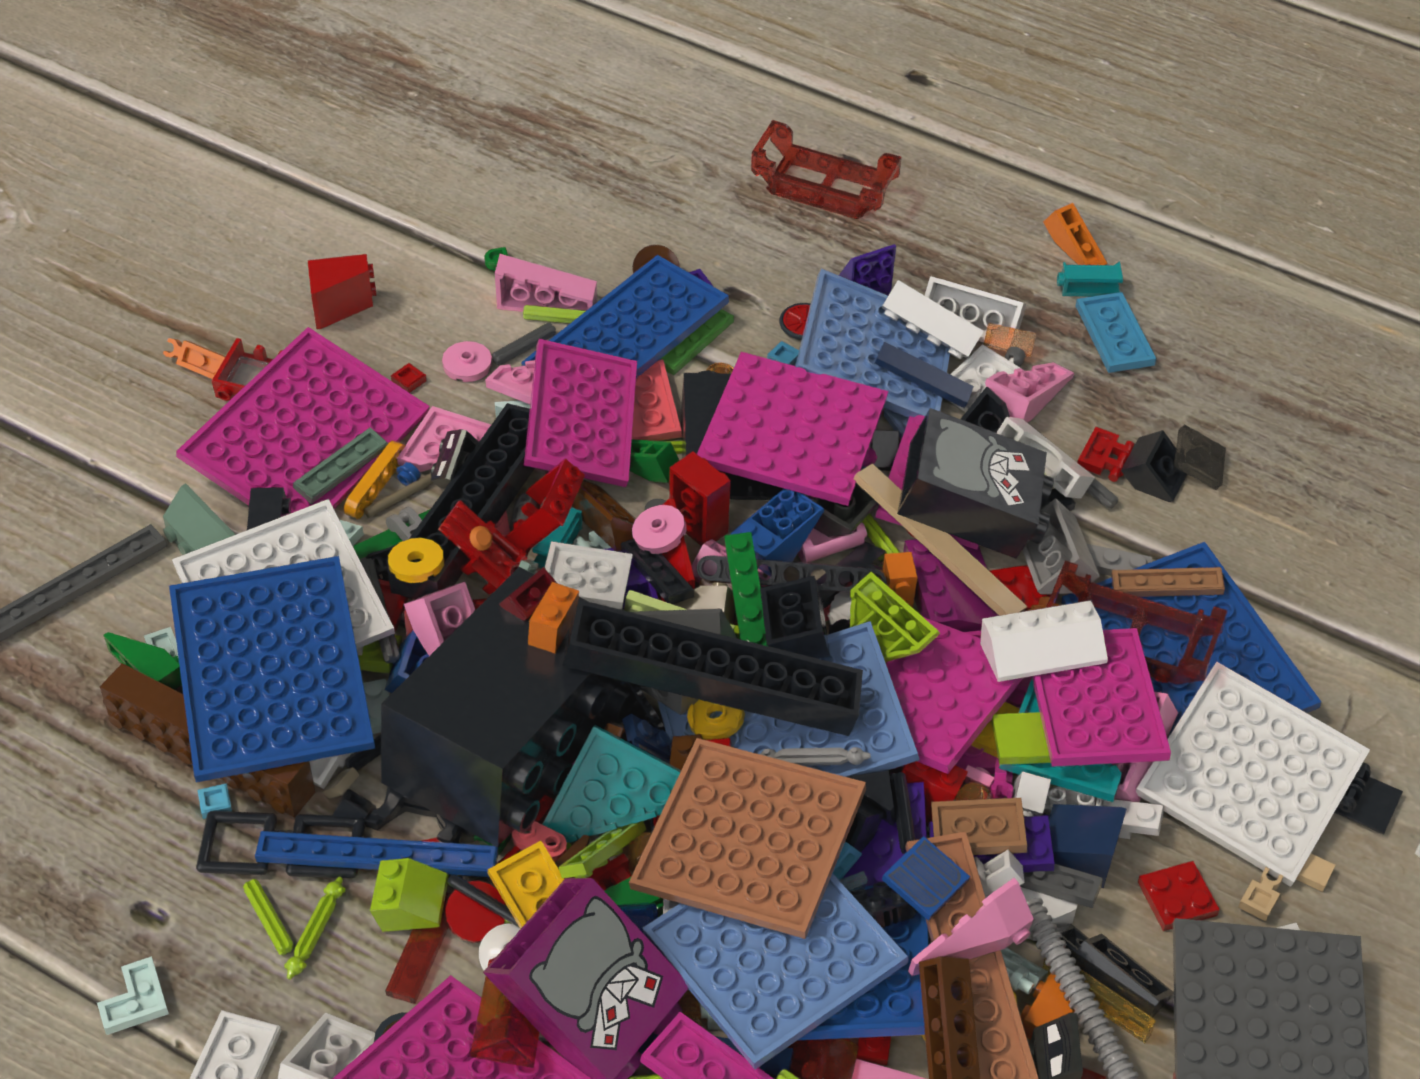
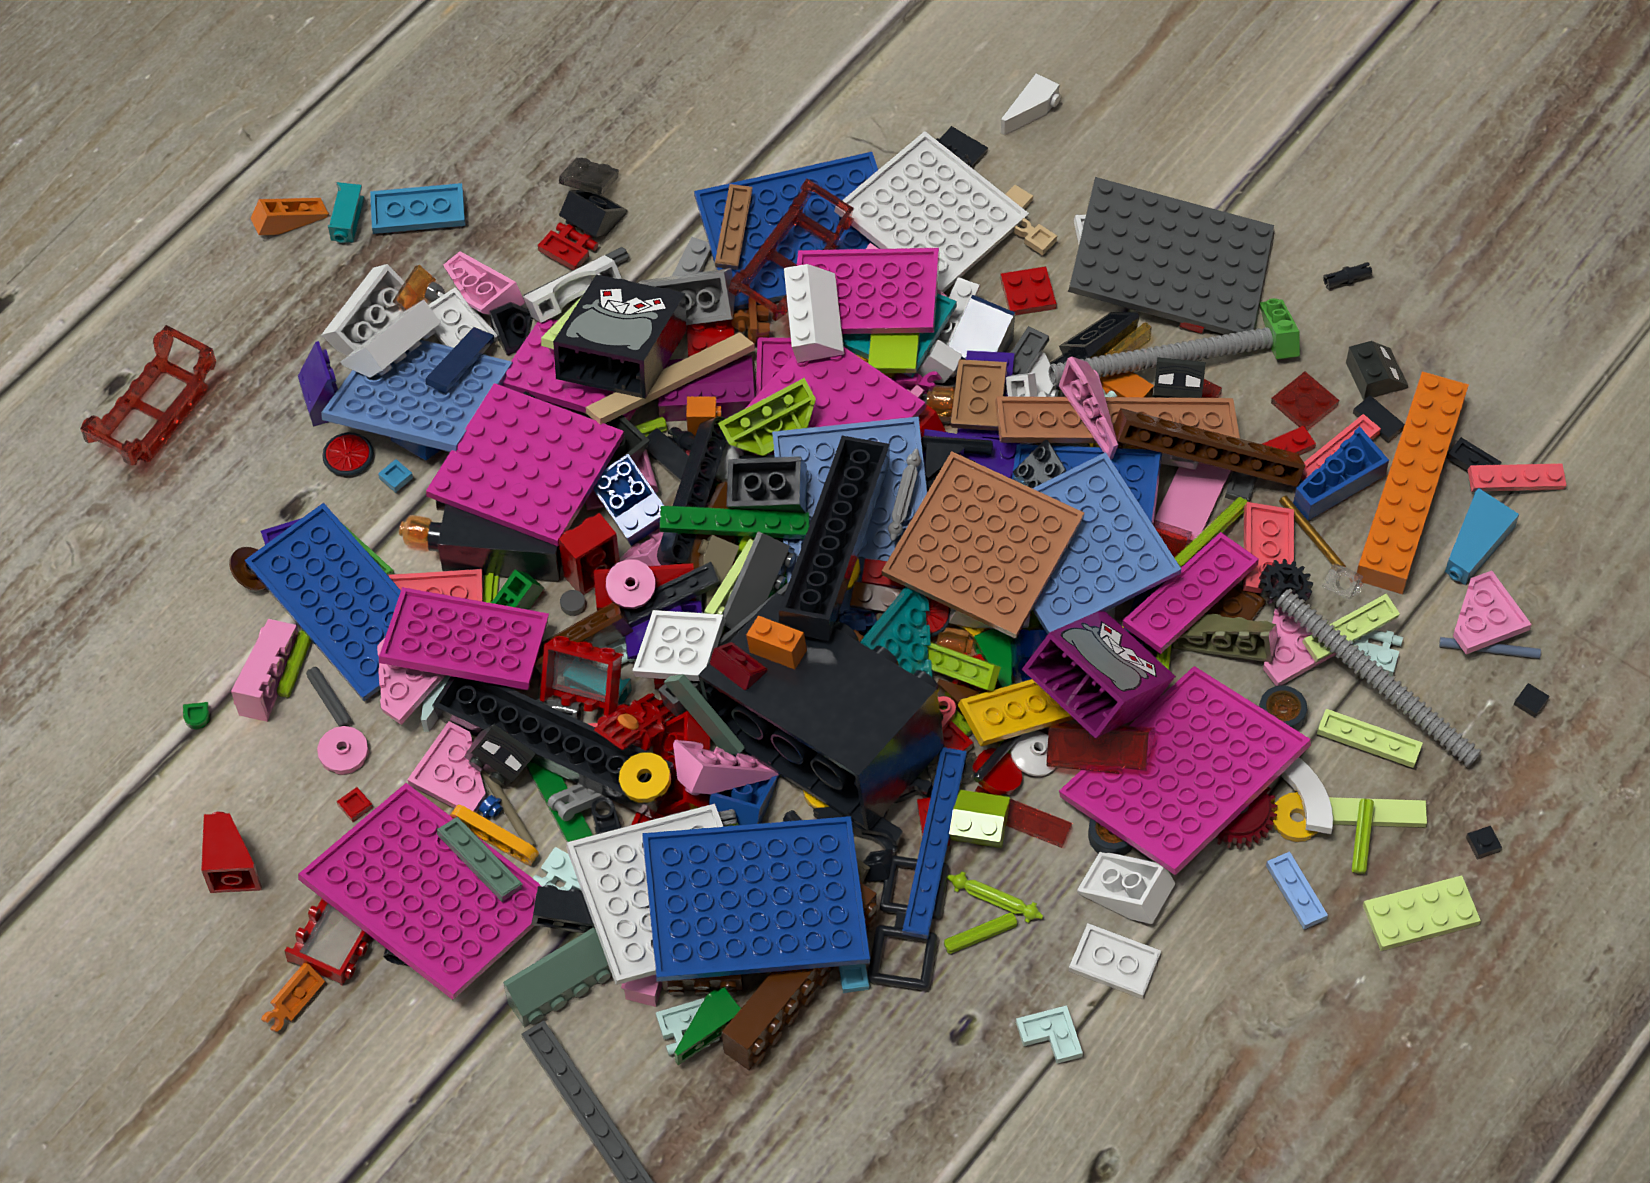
camera: 80 degrees left, 10 degrees up
blue tile [882,836,970,921] -> none

